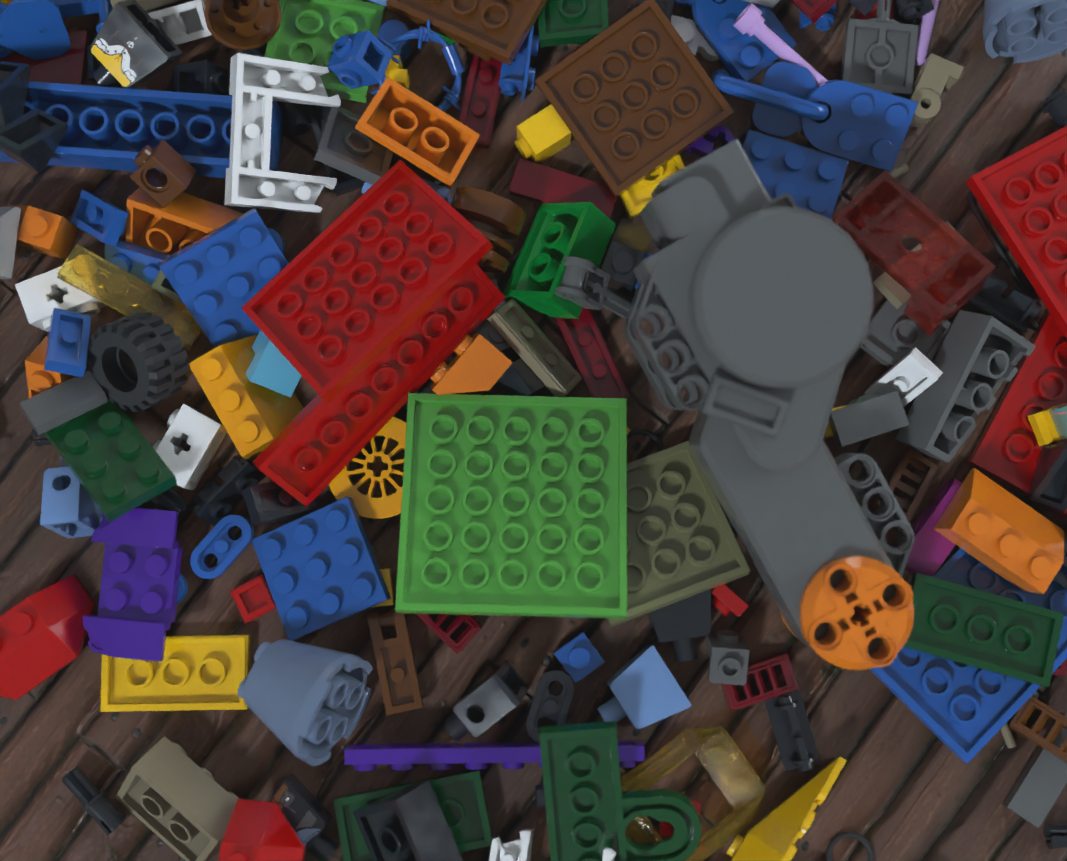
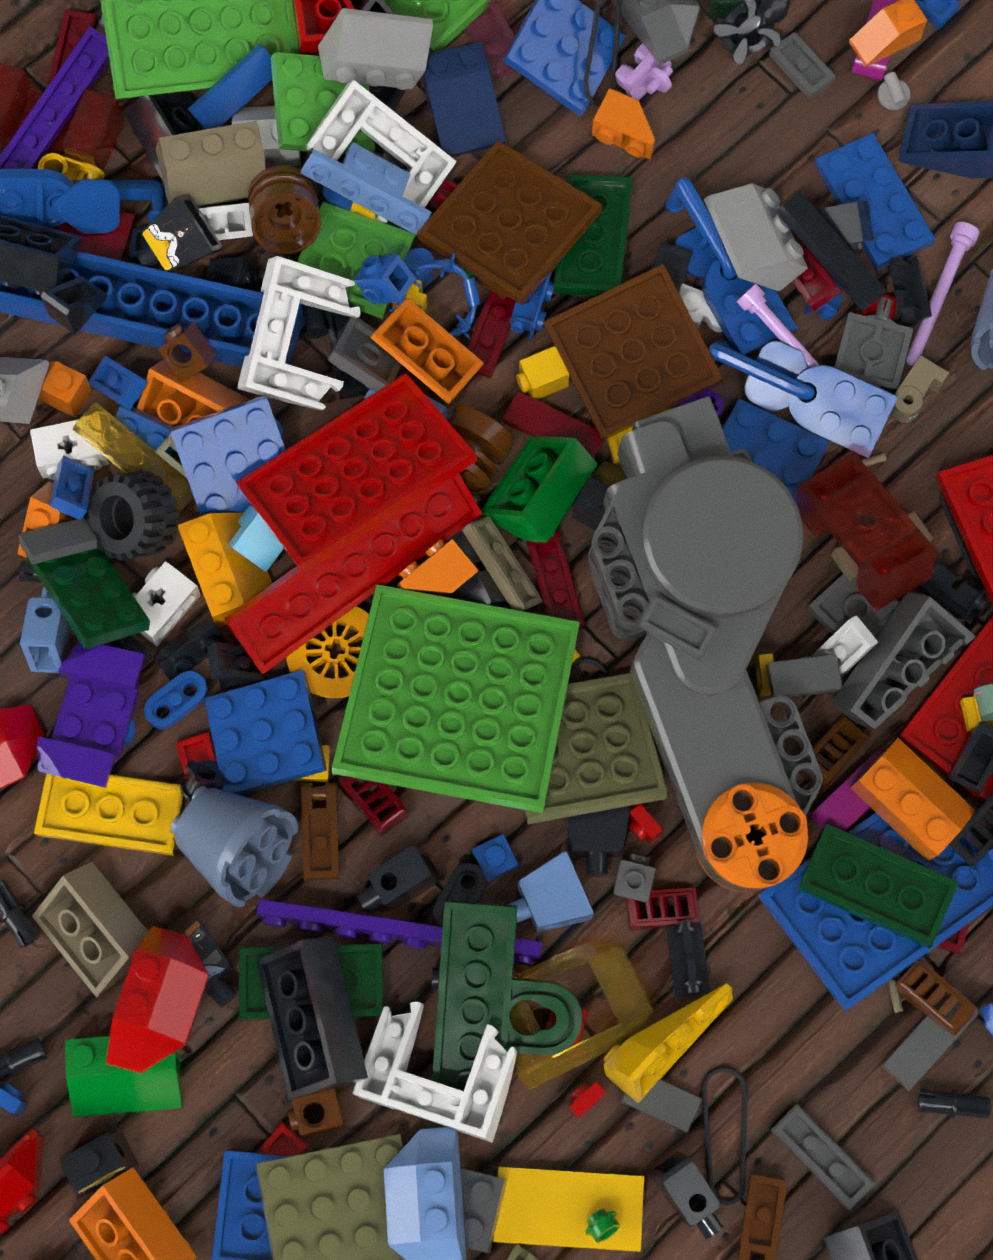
camera: 10 degrees right, 10 degrees down
dark grey connector [555,256,633,318] -> none
none -> black brick [180,760,225,802]

